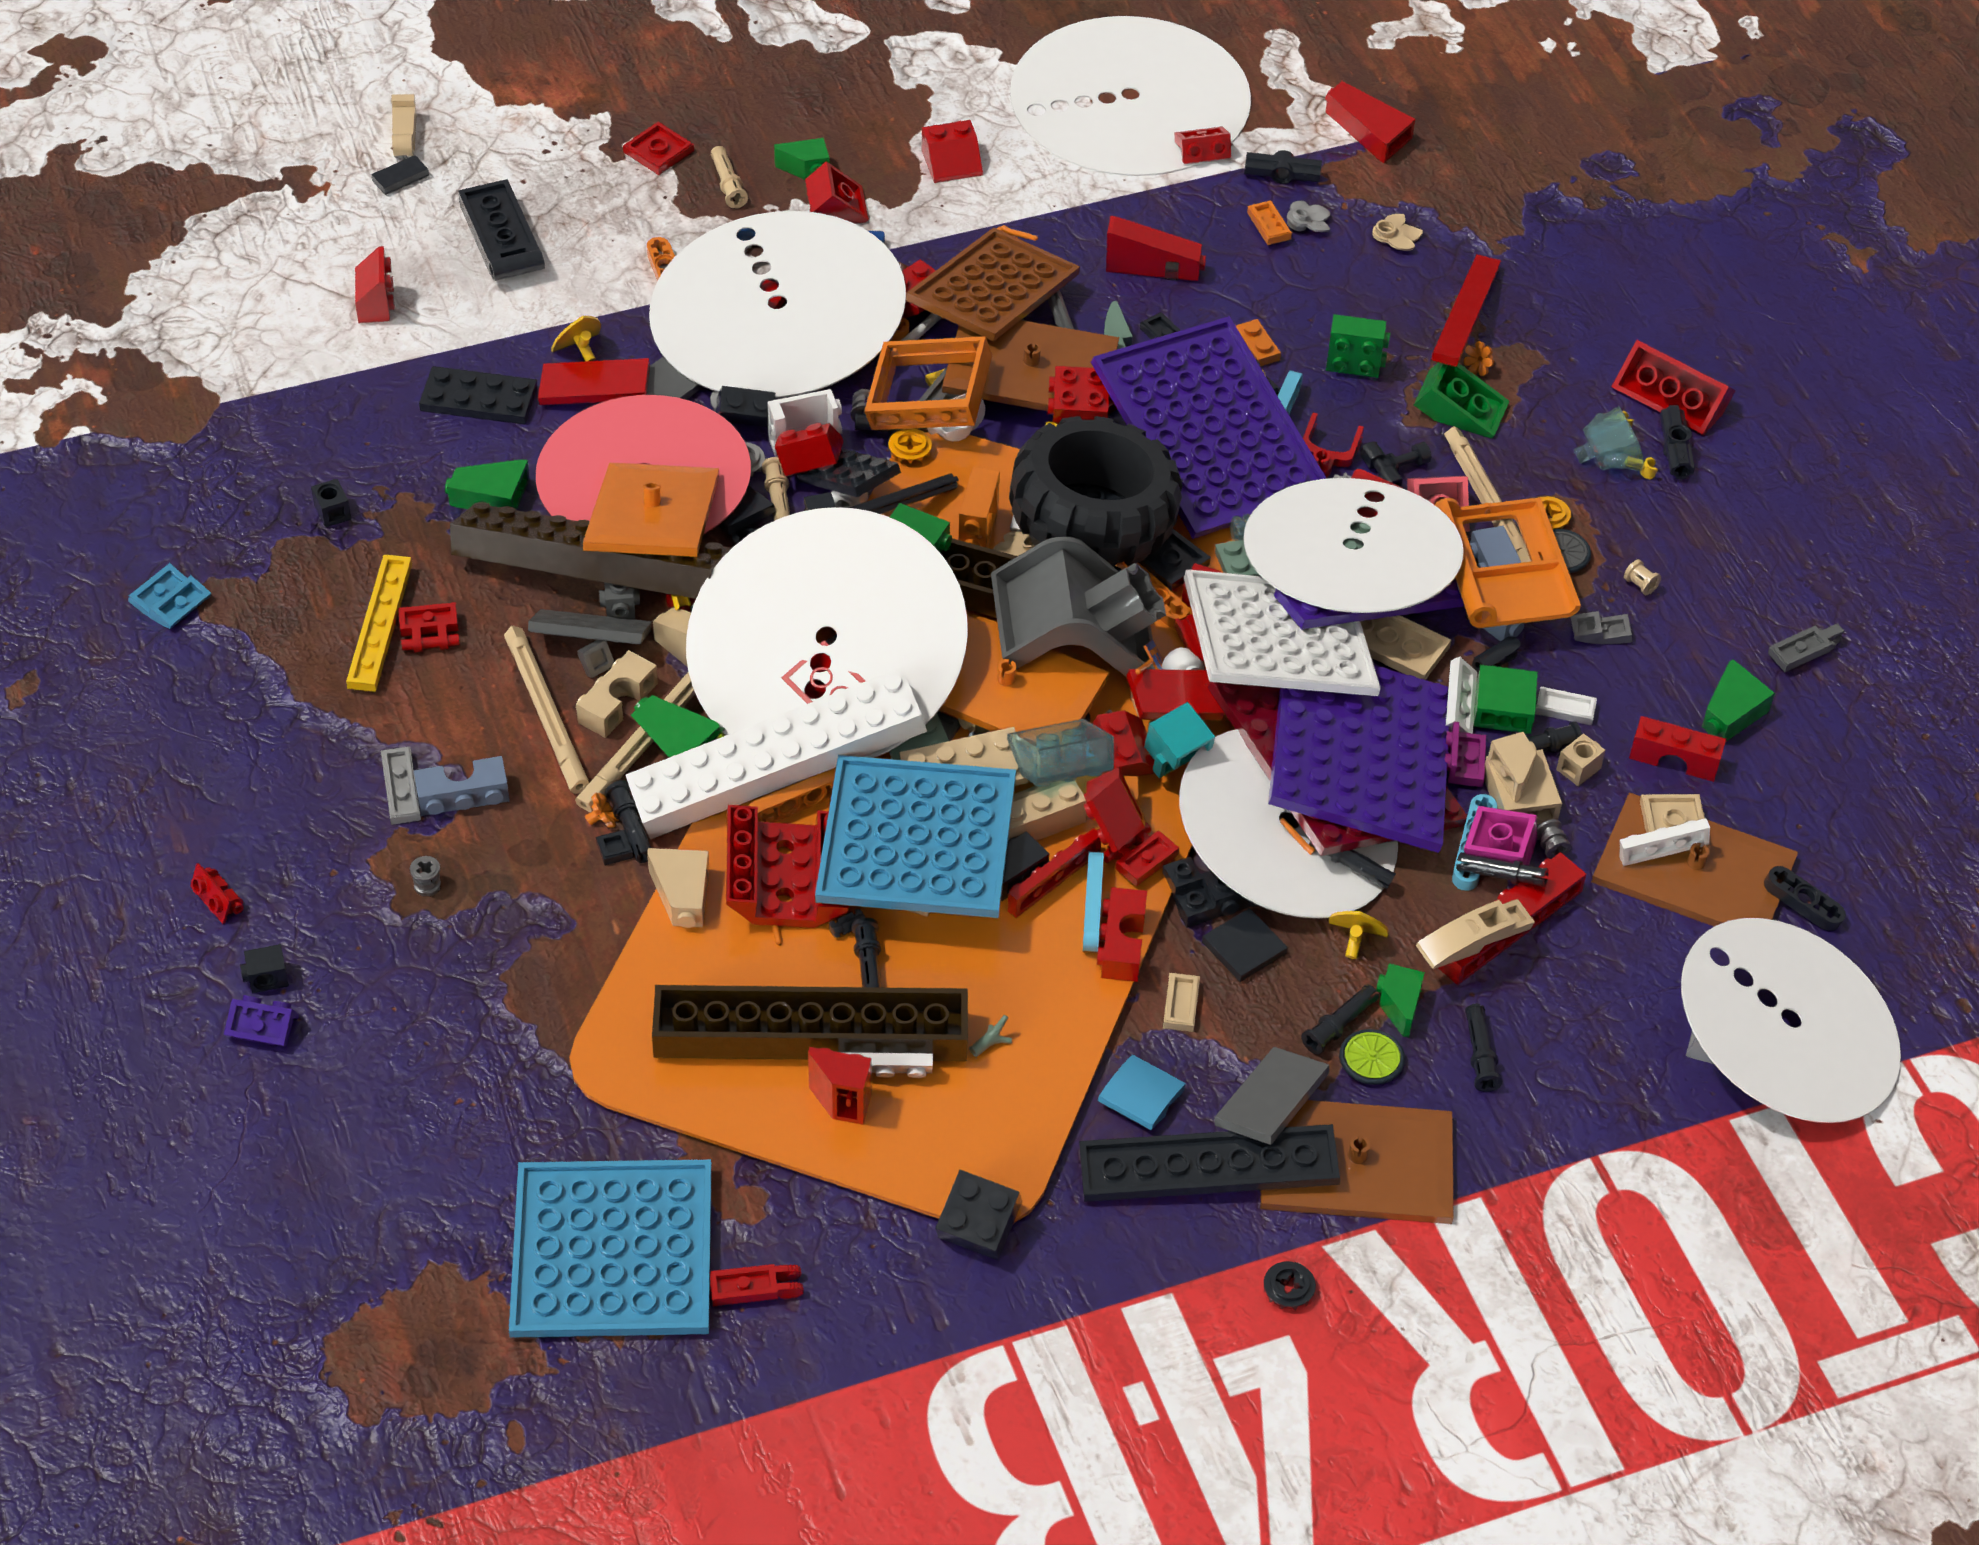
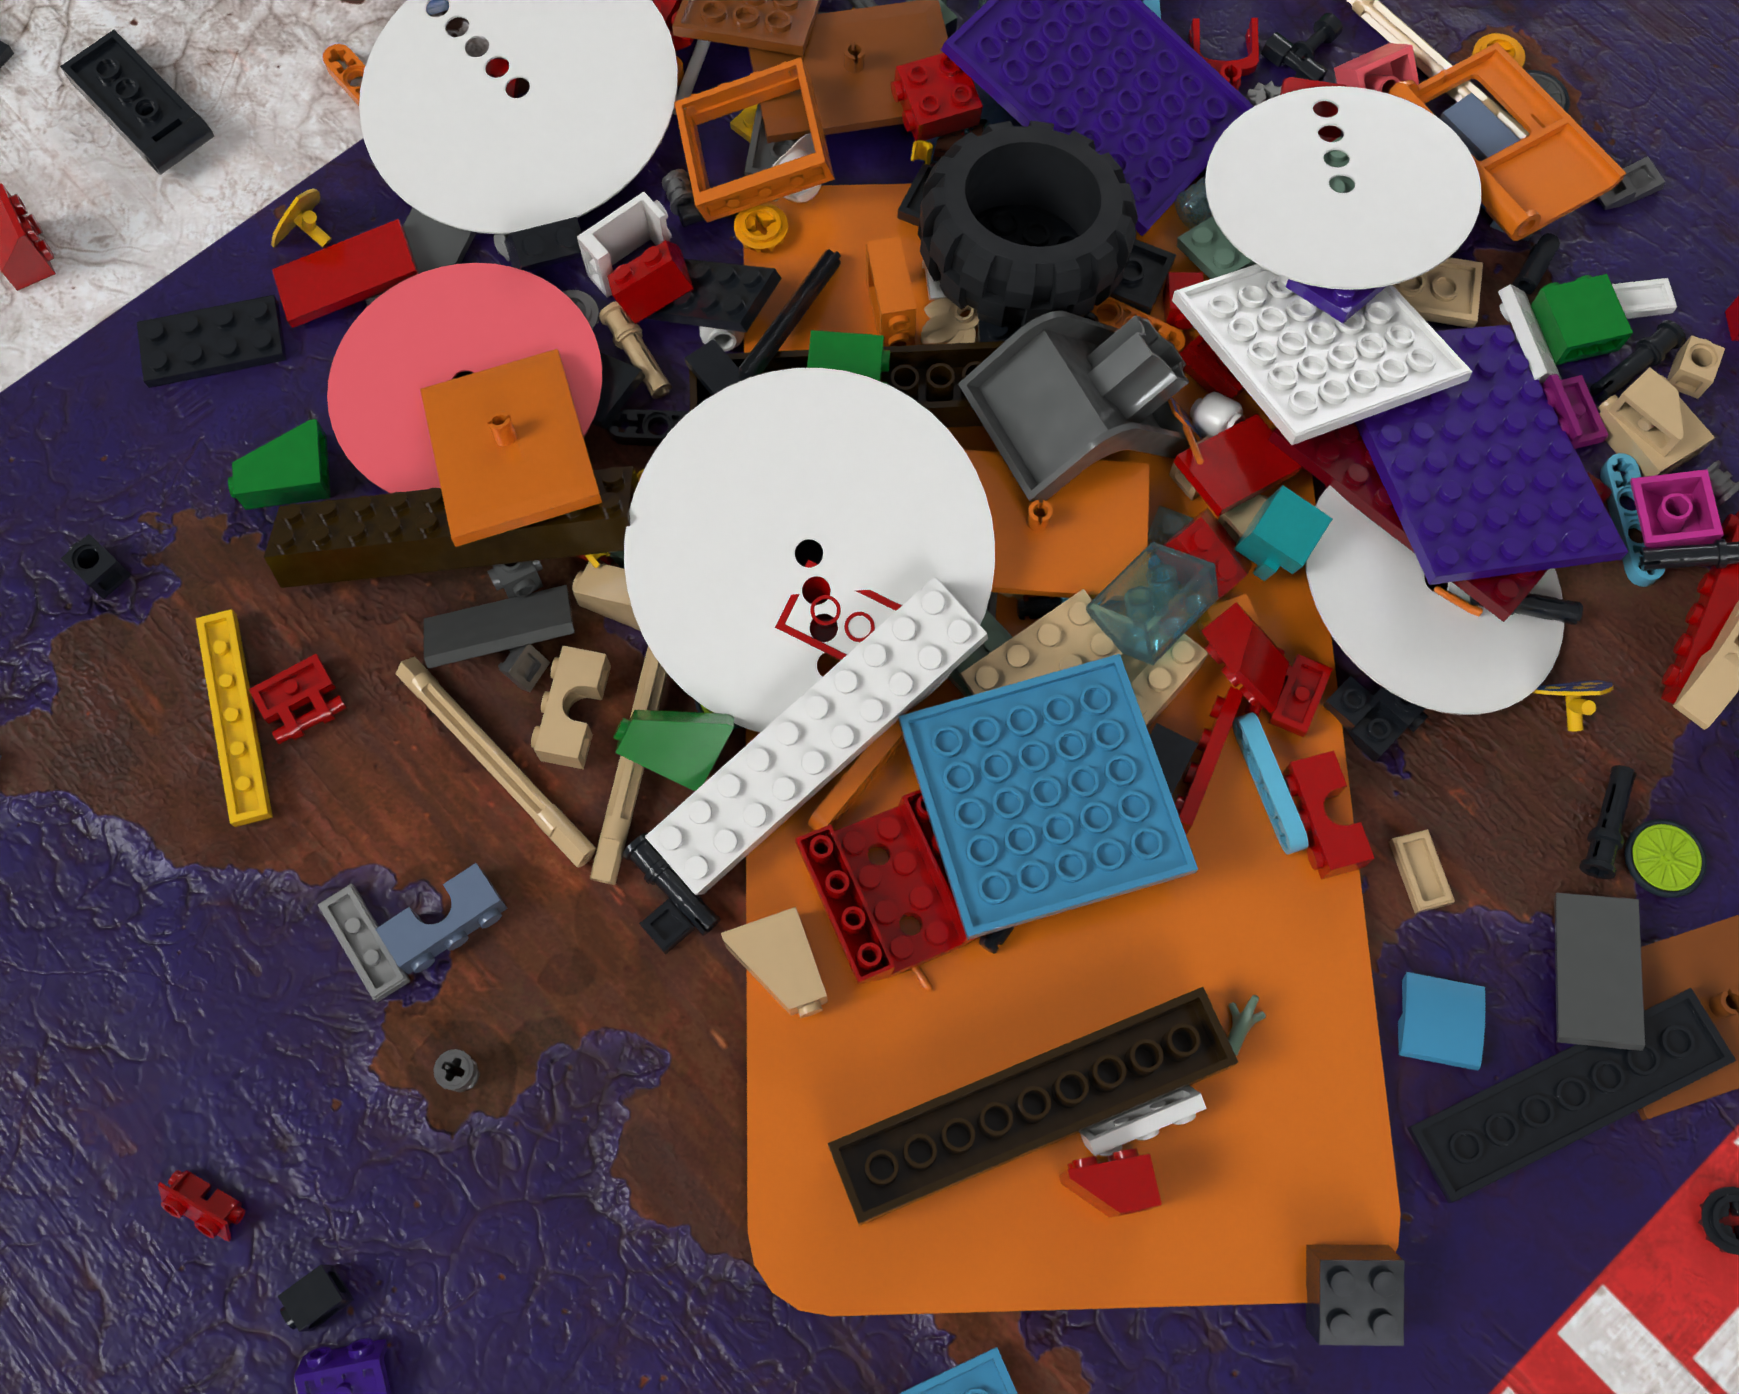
camera: 20 degrees left, 20 degrees up
orange plant [585,792,619,829] -> none
black pin [851,918,881,987] -> none
black tile [1202,908,1288,982] -> none
green slope [1376,963,1425,1038] -> none
tan bush [1624,559,1661,595] -> none

